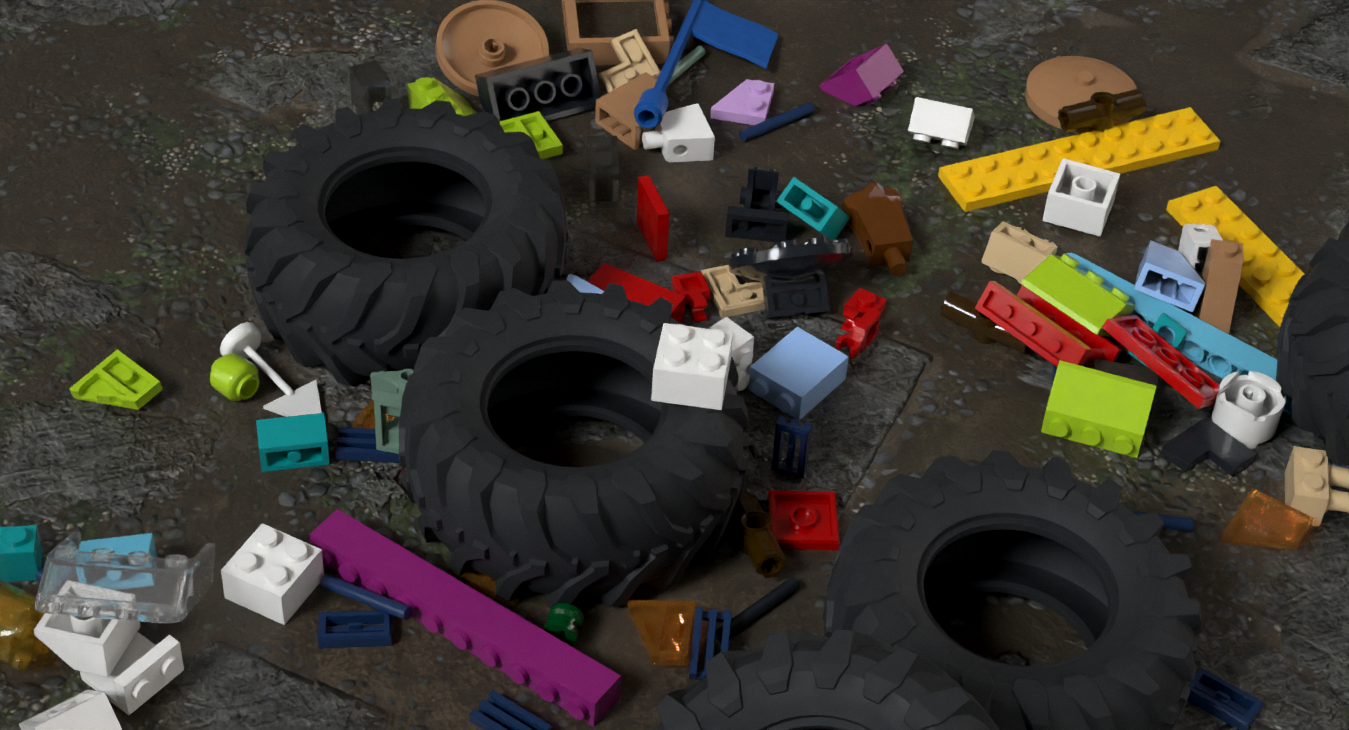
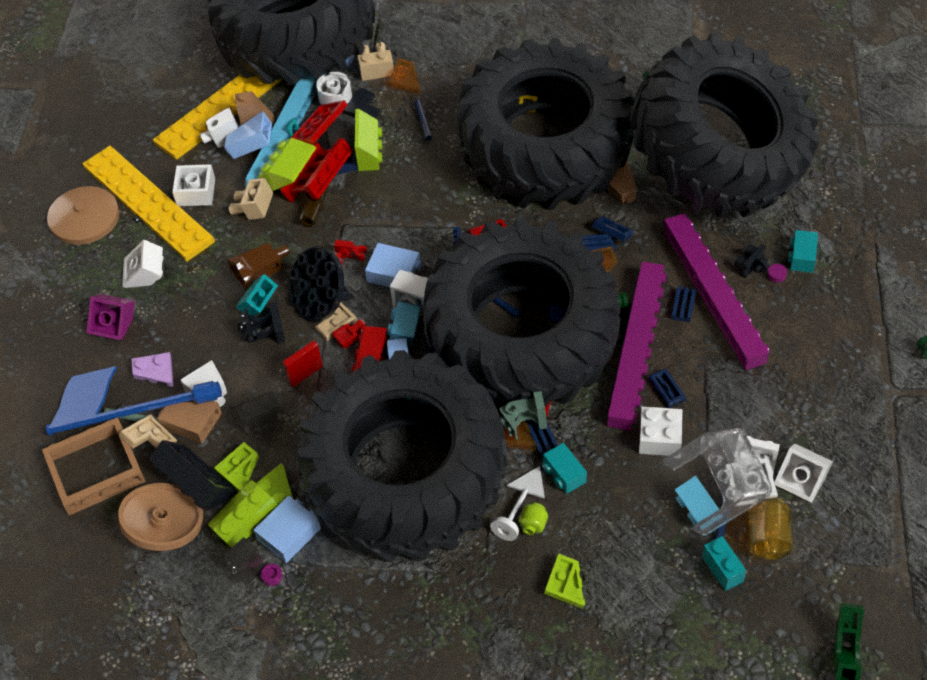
camera: 105 degrees left, 10 degrees up
dark blue bar [320,574,413,620] -> none
white brick [651,323,733,410] -> none
dark blue bar [739,102,814,142] -> none
dark brown piece [1058,89,1146,133] -> none

